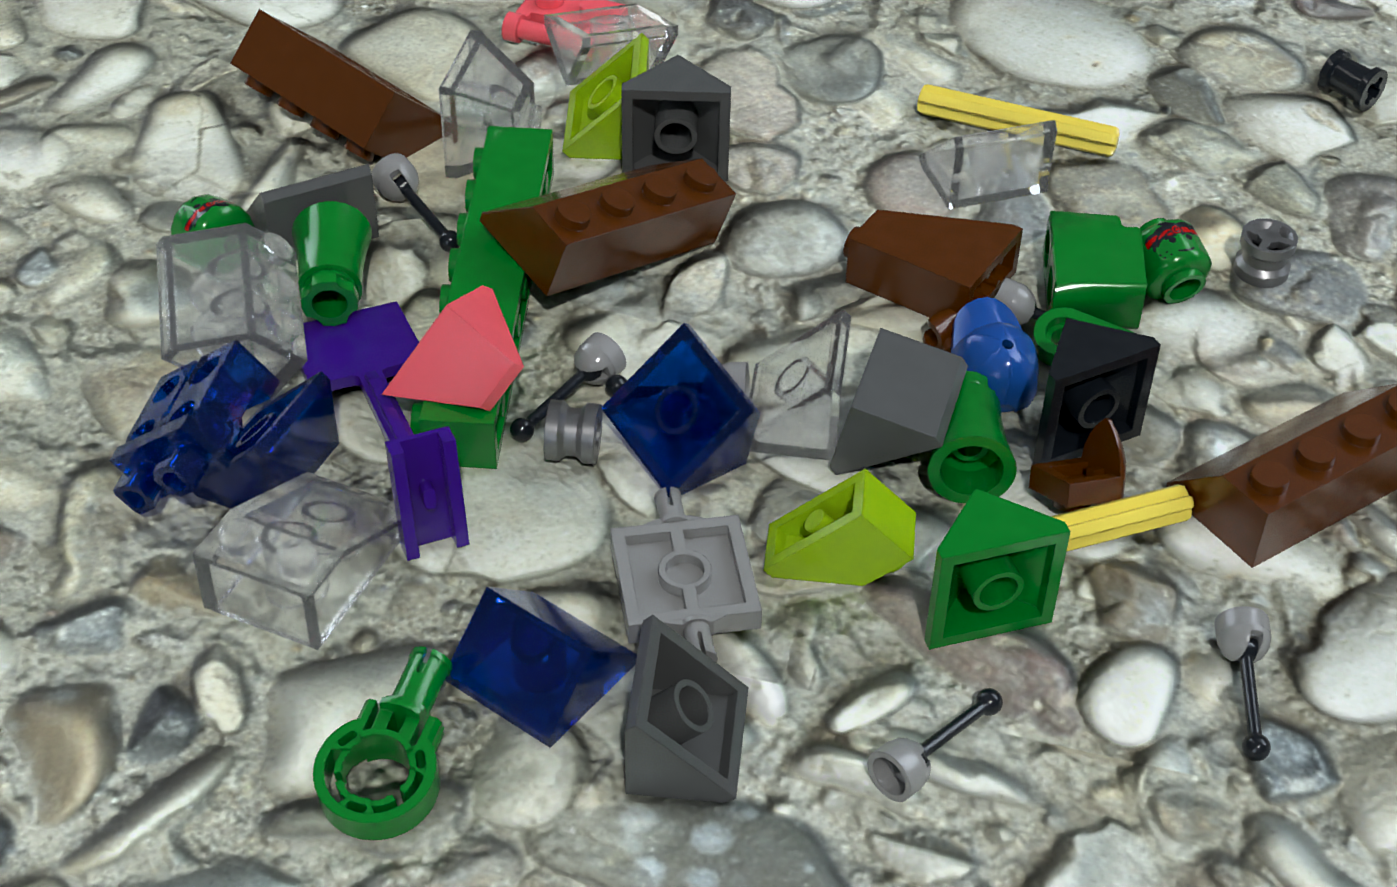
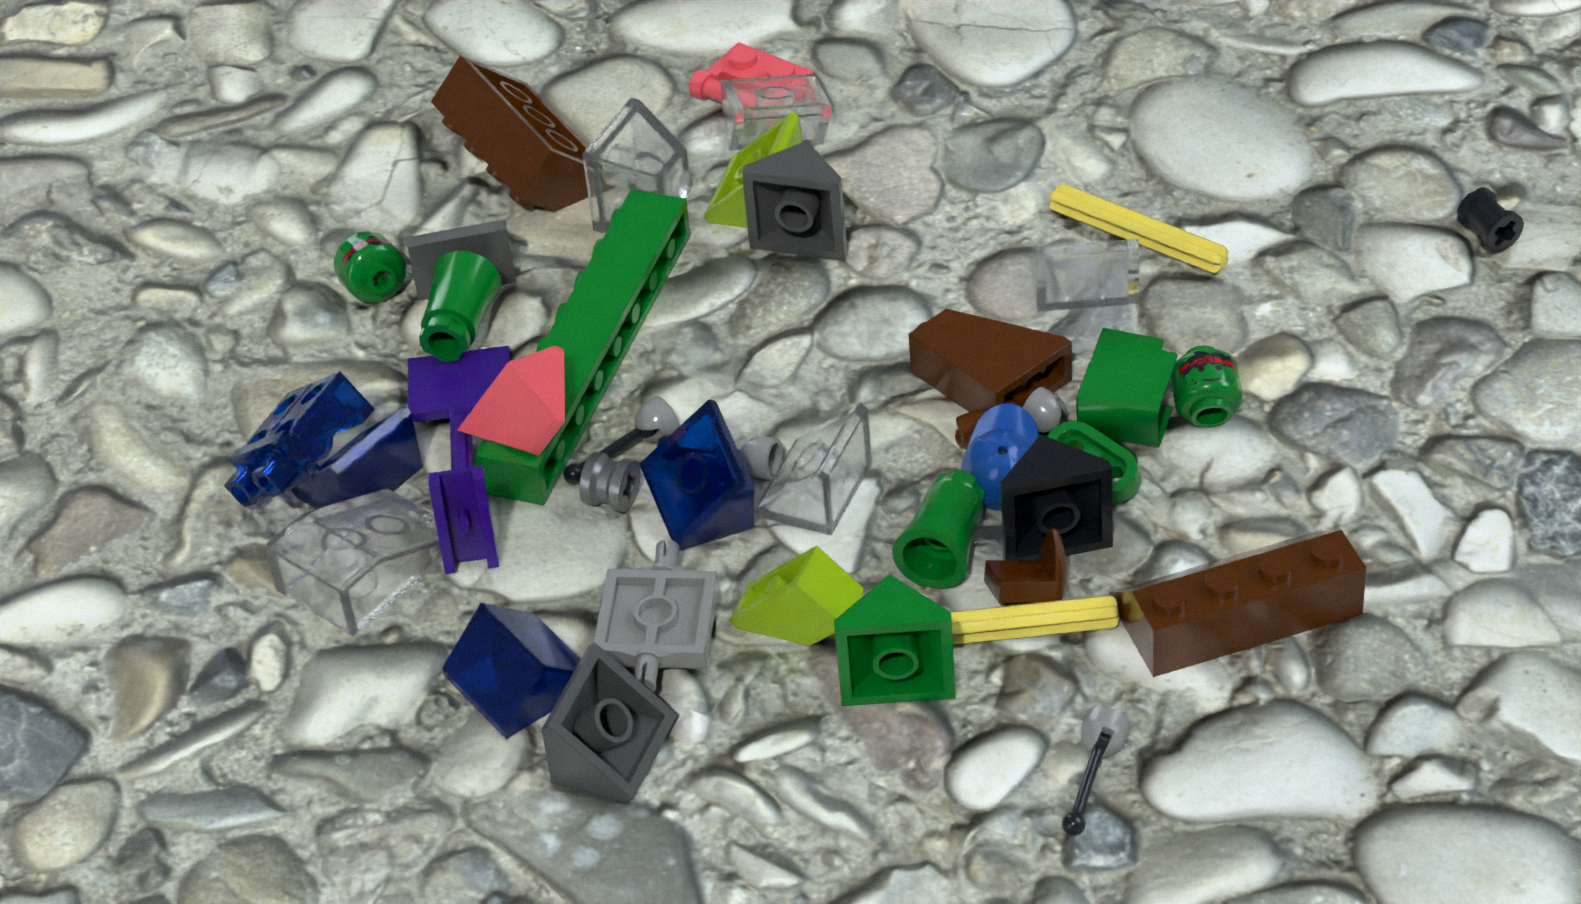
camera: 20 degrees right, 0 degrees up
clear slope [156,223,308,407] -> none
green pin [313,646,453,840] -> none
hinge [372,153,460,252] -> none
reddish brown slope [479,158,736,296] -> none
dark grey slope [830,328,968,475] -> none
light grey hinge [867,688,1003,802] -> none
flat silver wheel [1233,218,1298,288] -> none

